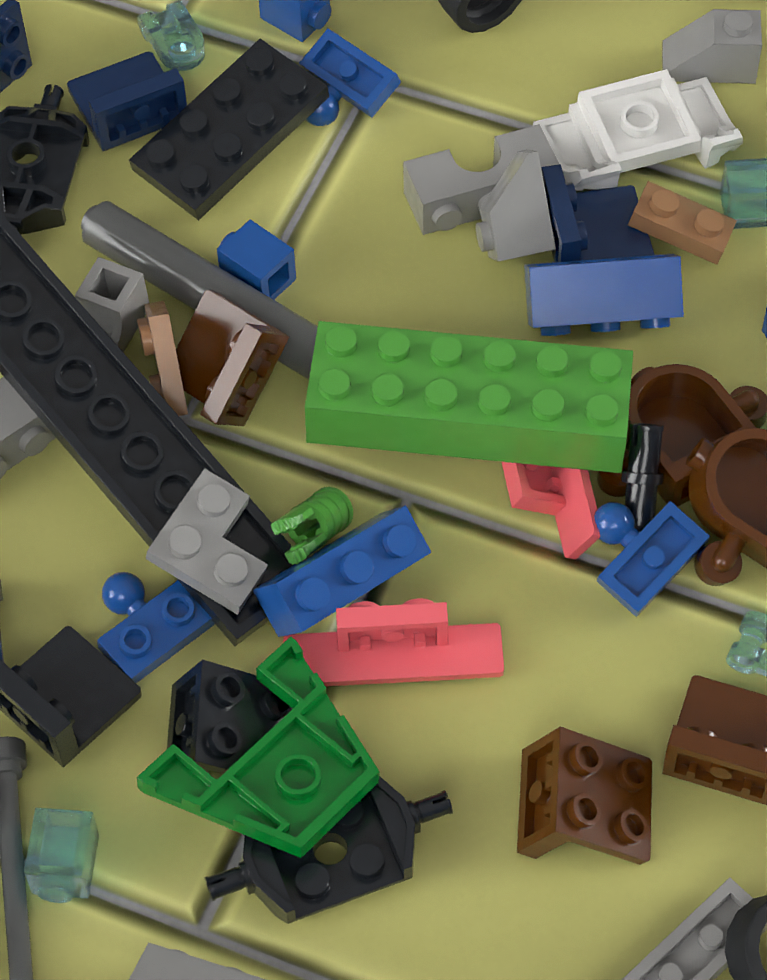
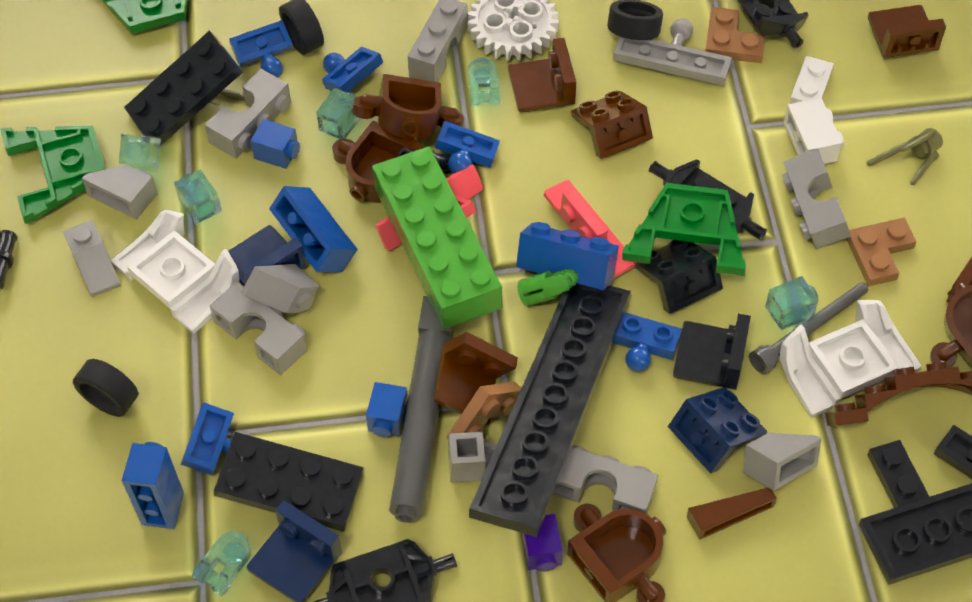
camera: 120 degrees left, 0 degrees up
light grey plate [146,468,268,615] -> none
medium nougat plate [628,181,737,265] -> none

